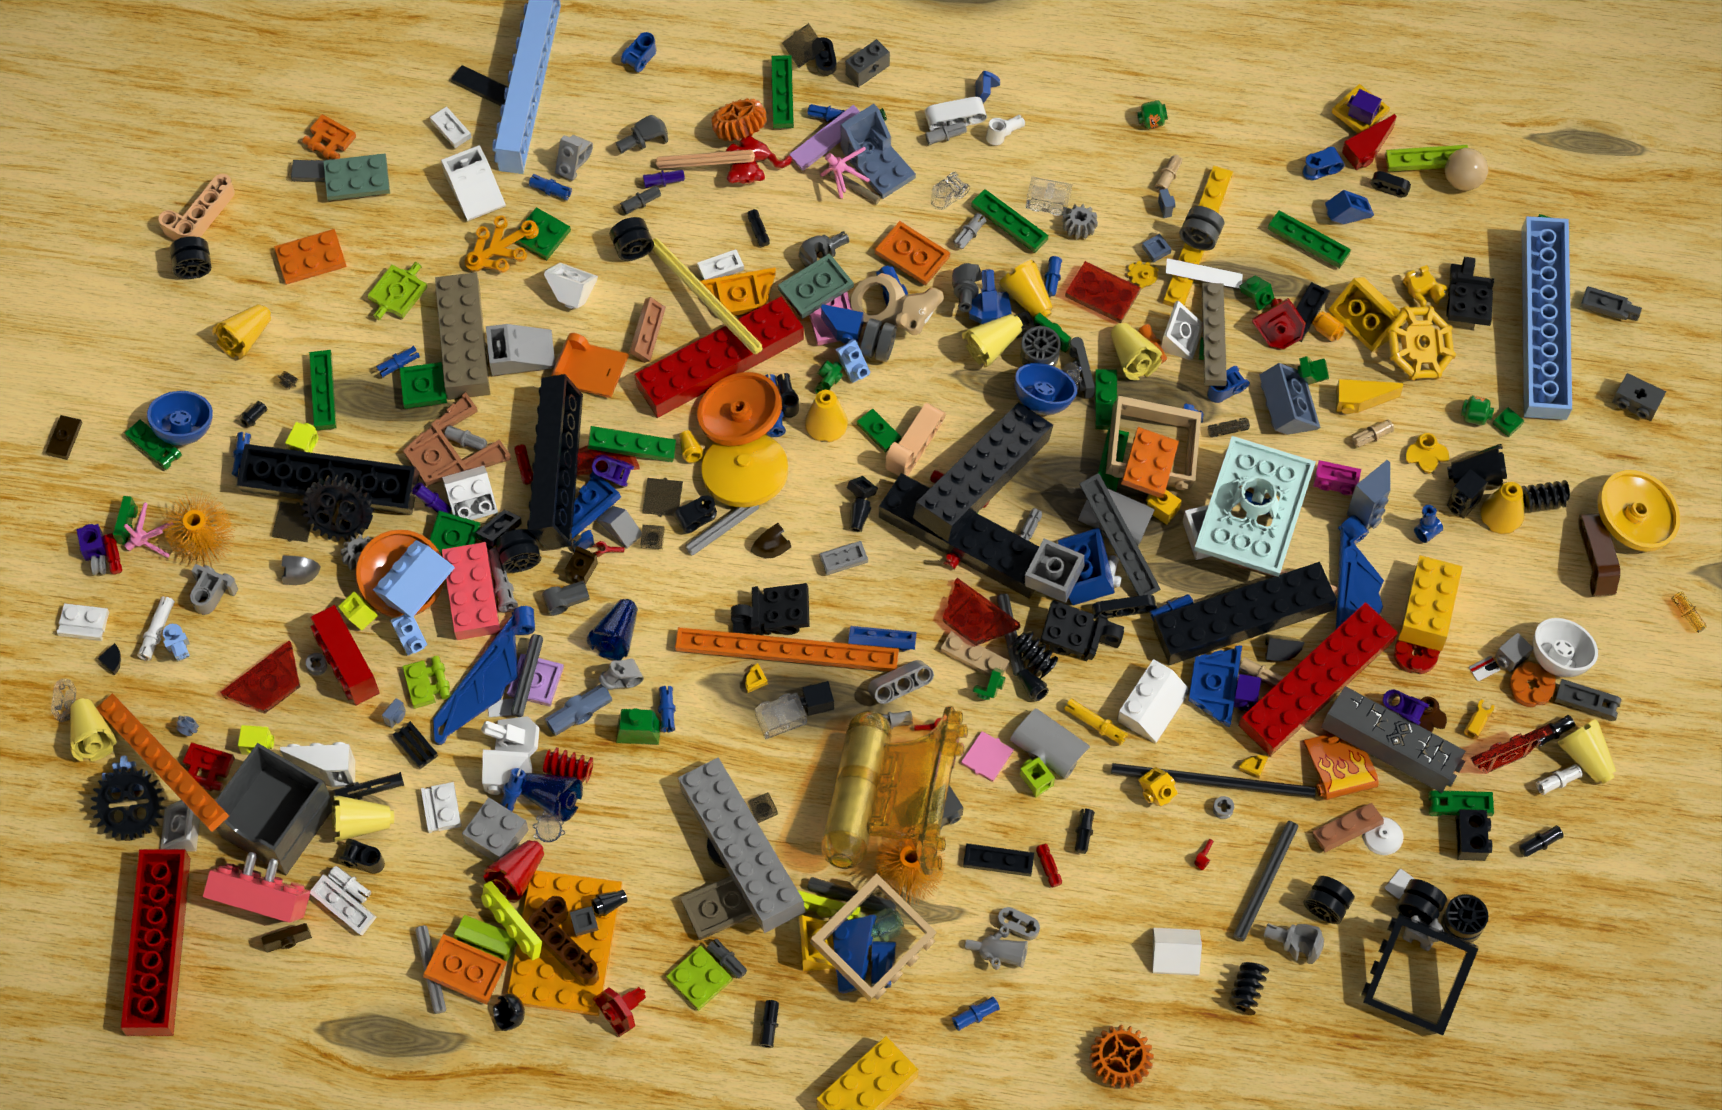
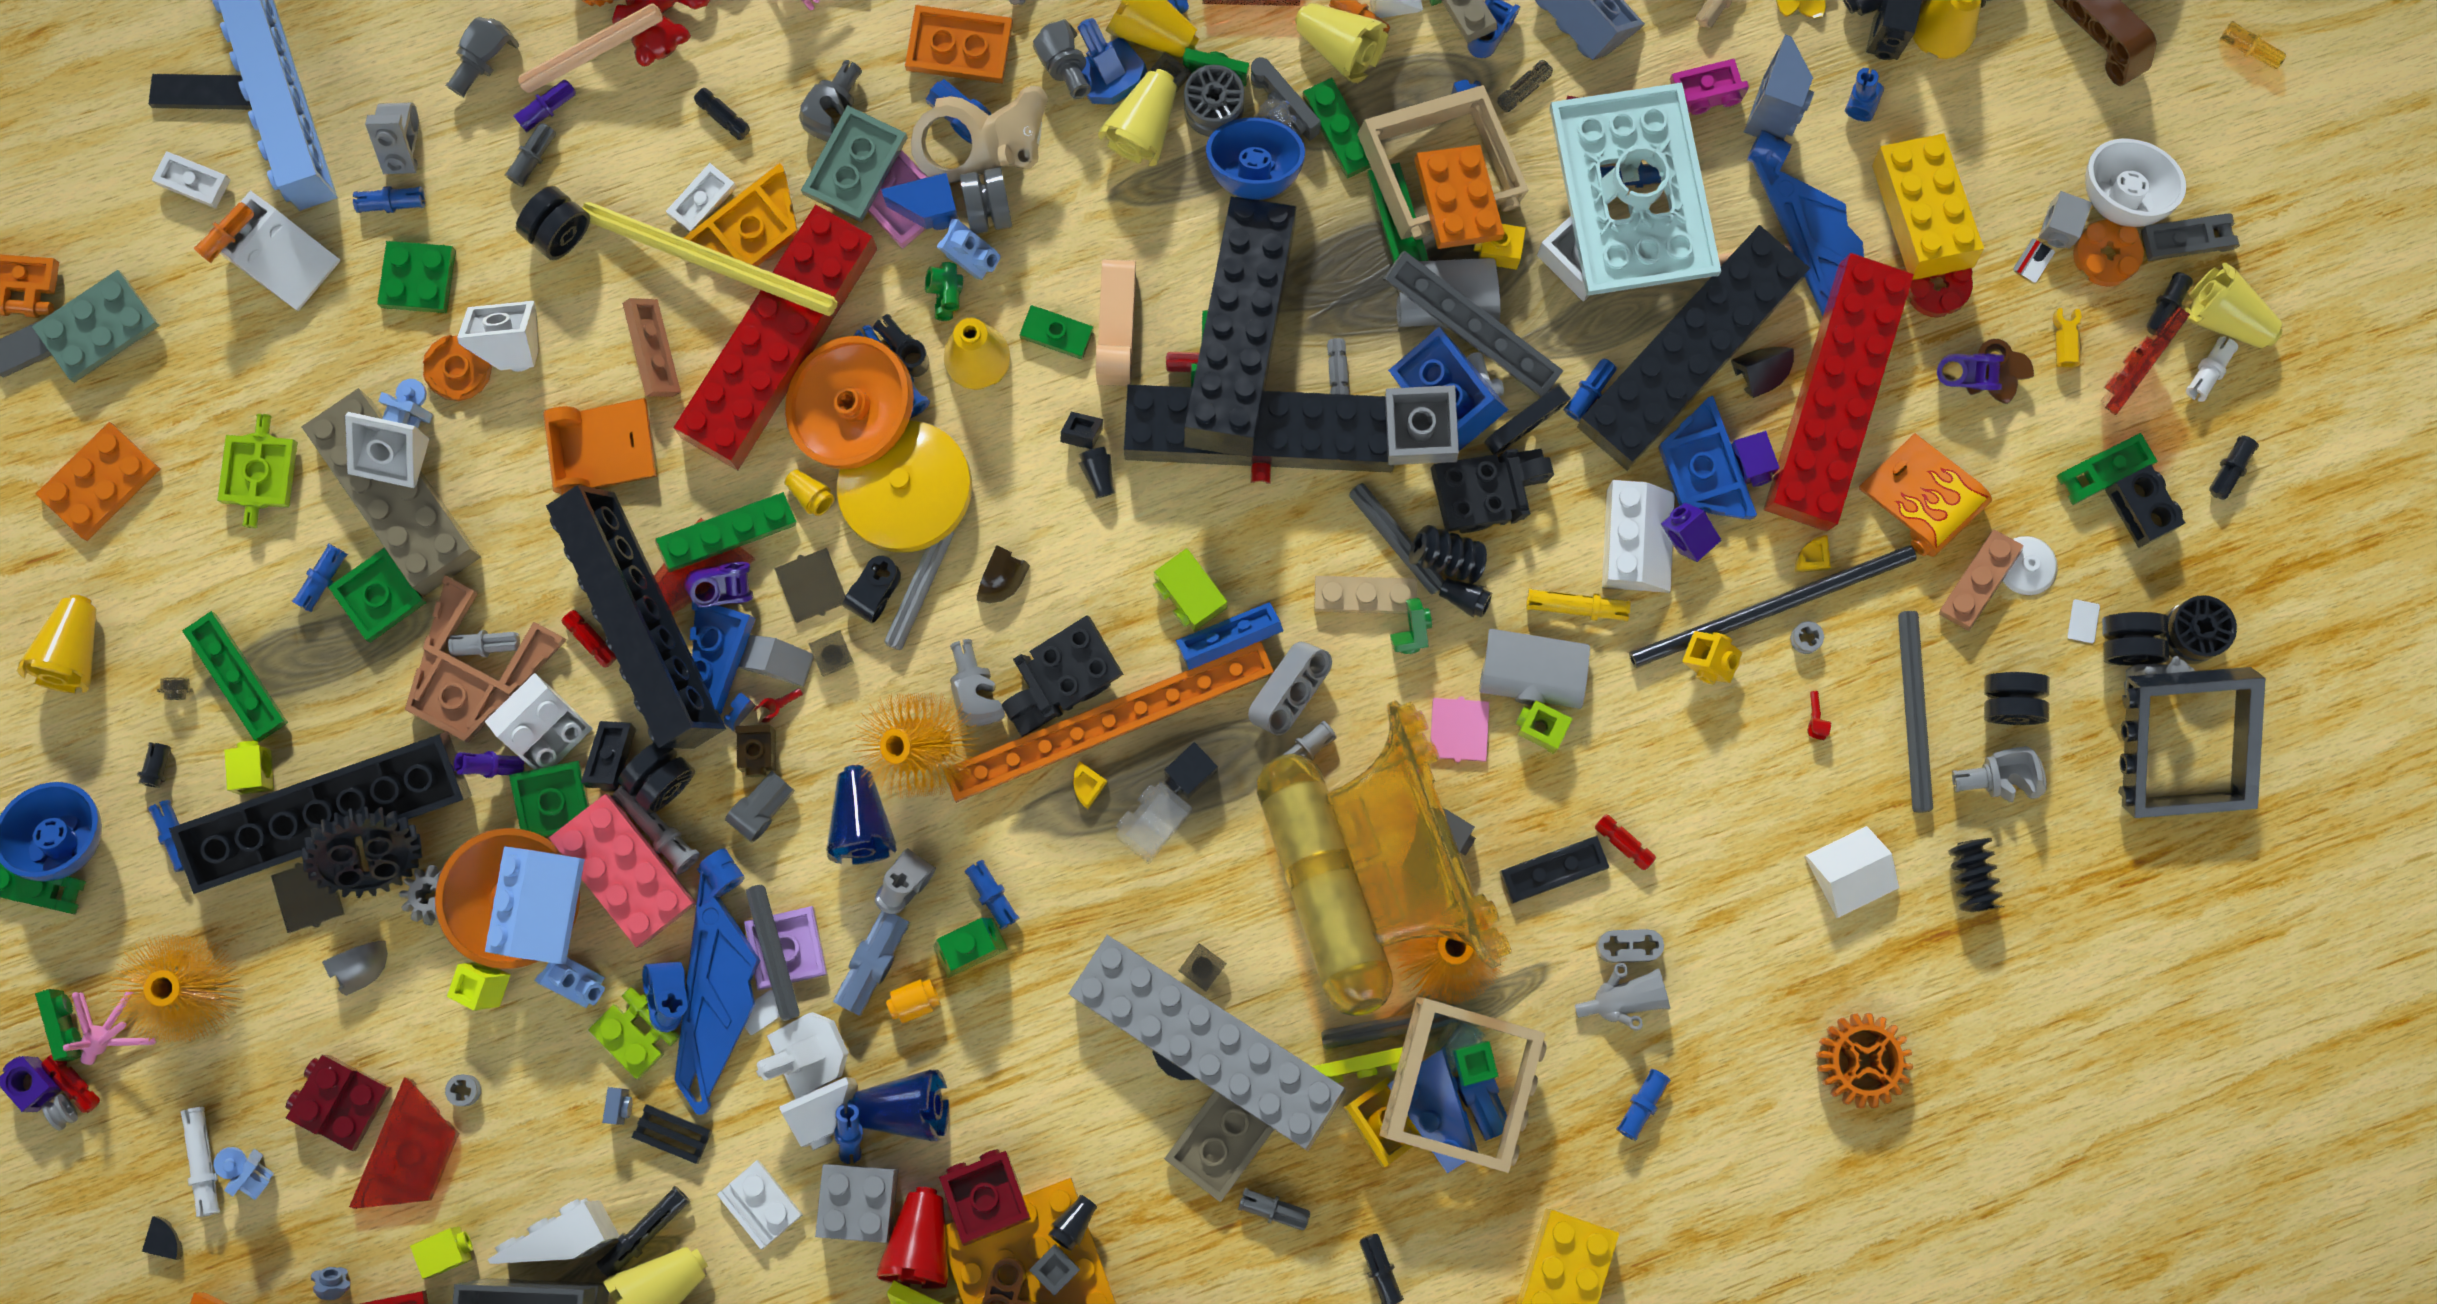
camera: 30 degrees left, 15 degrees up
white plate [57,603,109,641] -> none
light grey pin [190,564,238,615] -> none
red brick [310,605,380,706] -> none
light orange plant [465,215,539,273] -> none
light grey slope [486,324,555,376] -> none
clear piece [533,810,565,842] -> none
red piece [543,747,593,784] -> none
lime plate [666,945,732,1011] -> none
light grey plate [820,541,868,575] -> none
red hand [914,718,946,735] -> none
clear red wing [943,578,1021,646] -> none
black axle [1075,808,1095,854] -> none
tan axle [1239,657,1283,687] -> none
dark grey brick [1321,686,1466,793] -> none
none -> orange axle [194,202,254,263]
none -> dark red plate [285,1054,391,1151]
none -> white slope [345,412,429,488]
none -> light blue hips [378,379,433,428]
none -> orange tile [423,335,492,401]
none -> blue piece [642,961,688,1032]
none -> light orange piece [852,692,980,799]
none -> light orange brick [886,979,941,1024]
none -> dark red plate [939,1149,1031,1246]
none -> light grey piece [950,639,1005,727]
none -> lime brick [1153,548,1227,632]
none -> green plate [1452,1041,1499,1086]
none -> dark purple brick [1661,502,1722,562]

